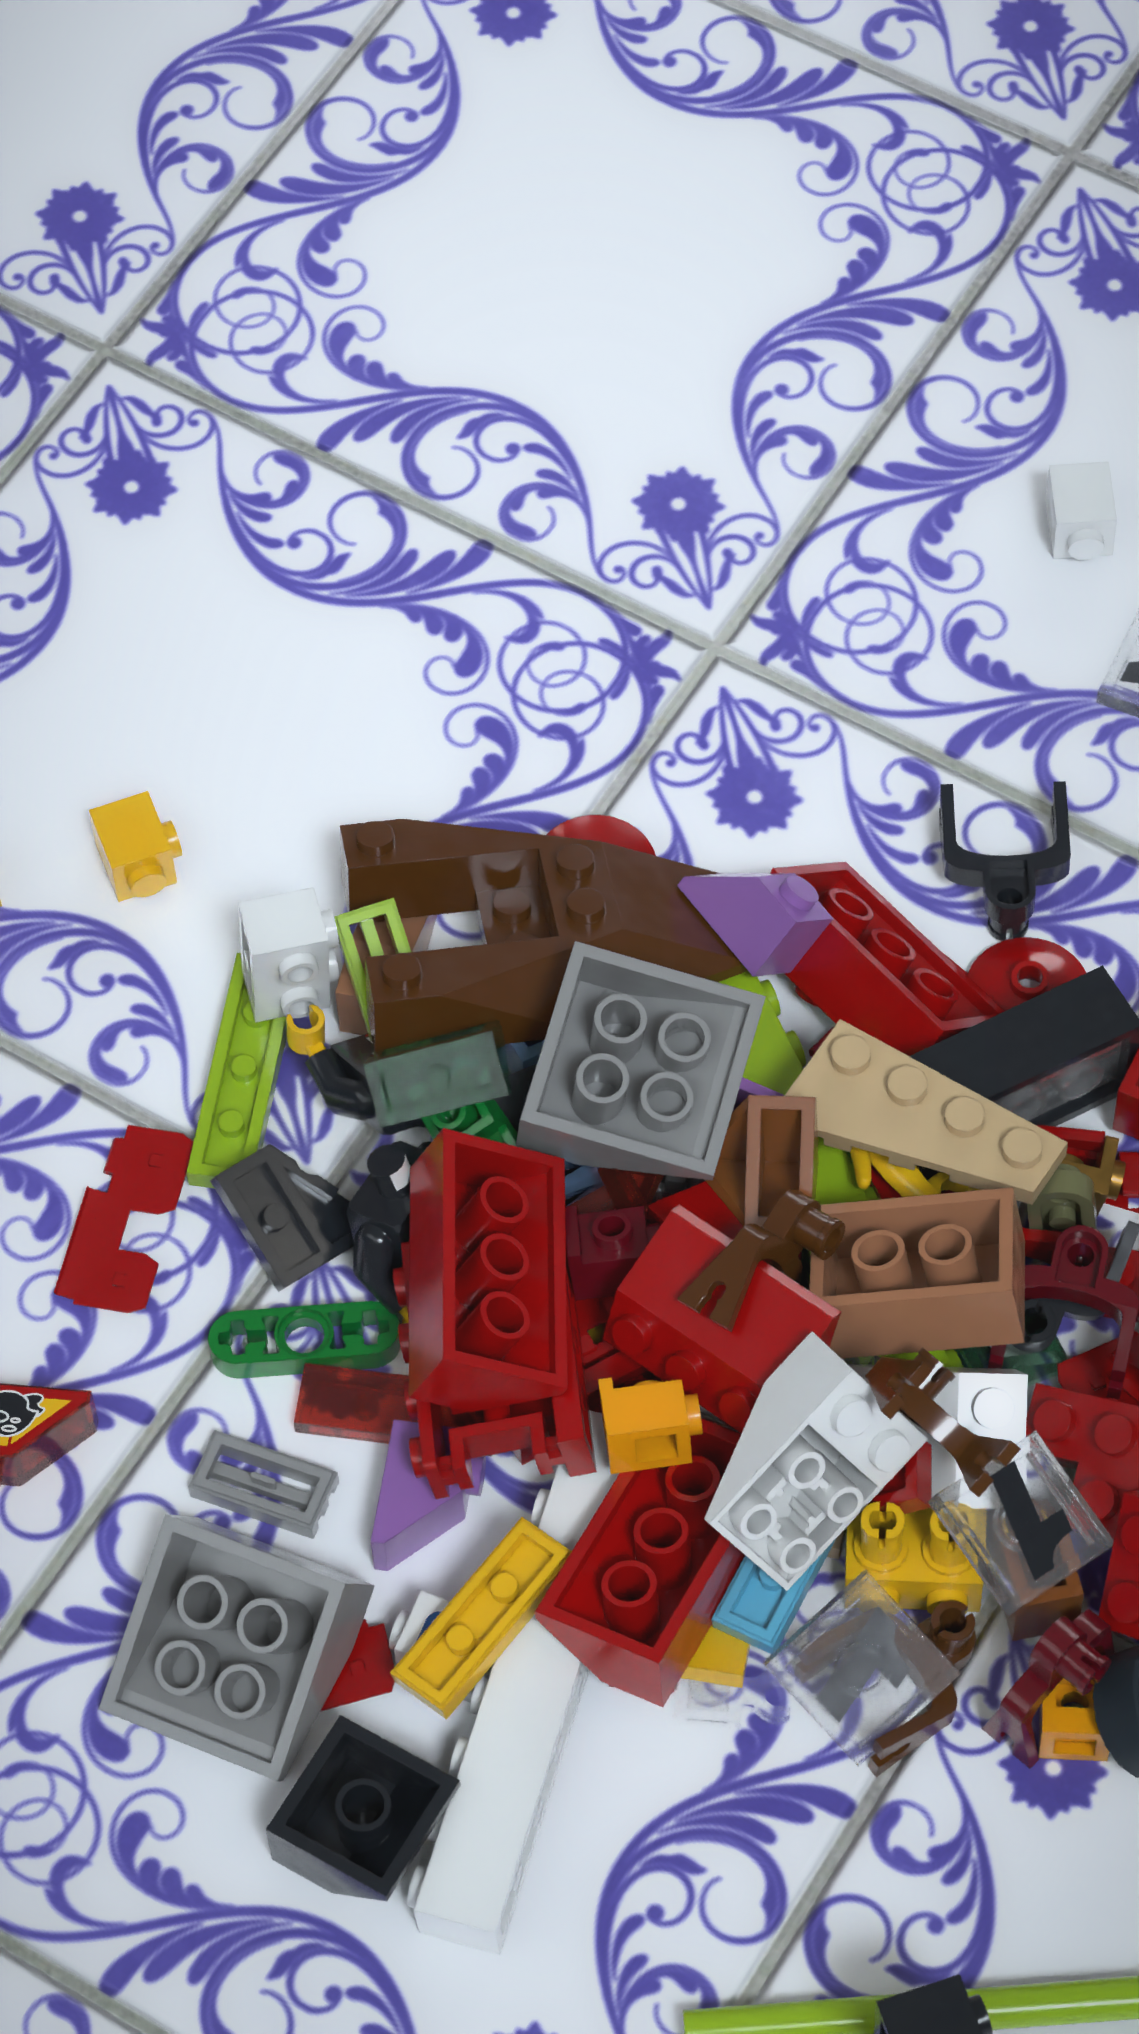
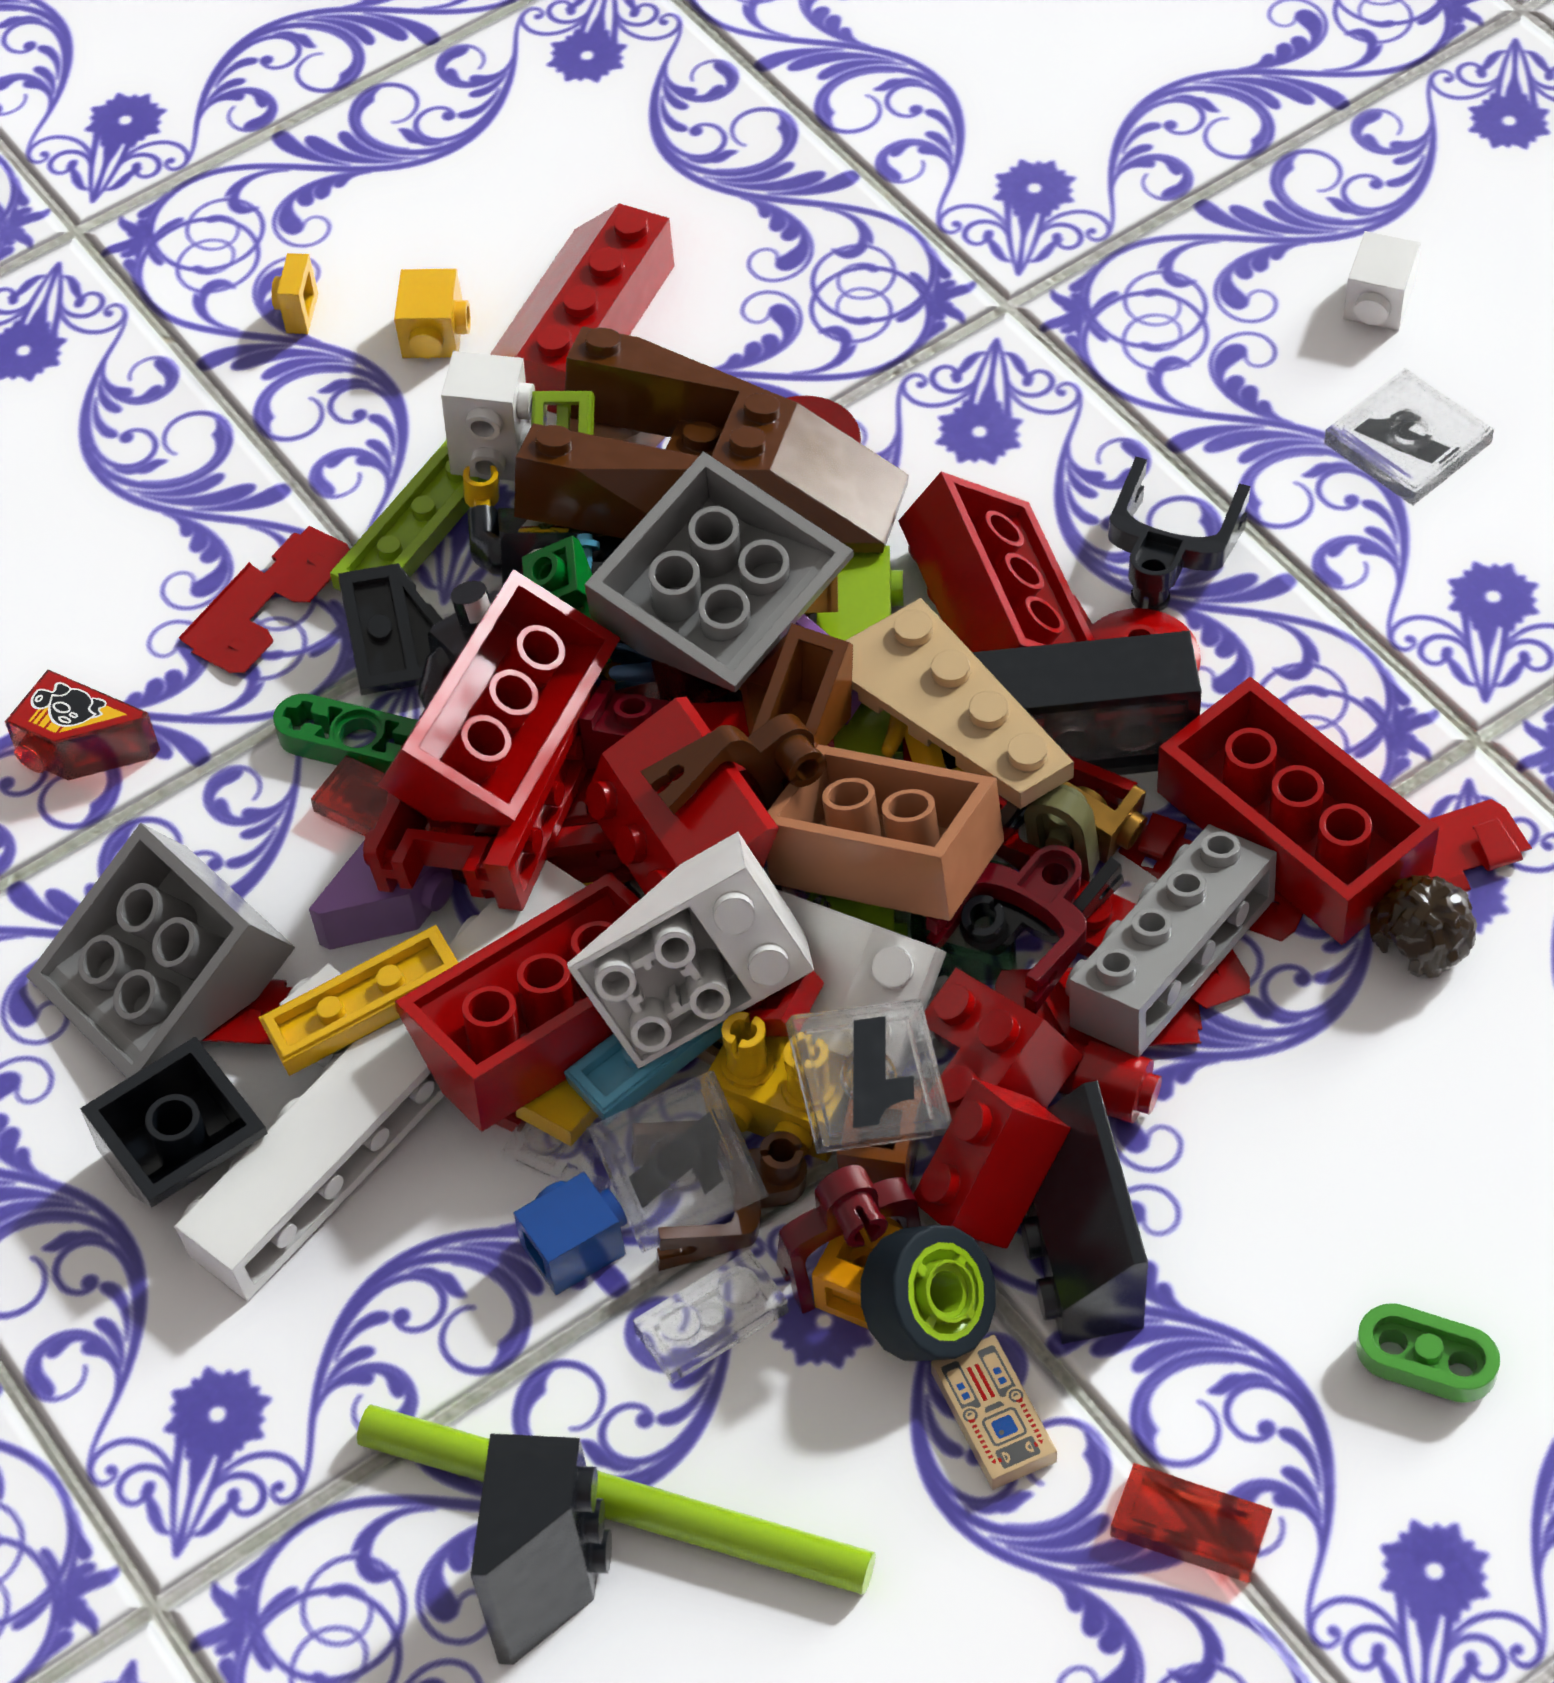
camera: 25 degrees right, 5 degrees down
light grey tile [188,1430,339,1539] -> none
clear green tile [363,1020,511,1128] -> none
light orange brick [598,1378,703,1474] -> none
medium lavender slope [677,873,833,977] -> none
reddish brown piece [865,1348,1021,1498] -> none
none -> red slope [490,203,675,419]
none -> blue brick [513,1172,627,1295]
none -> clear plate [633,1249,789,1384]

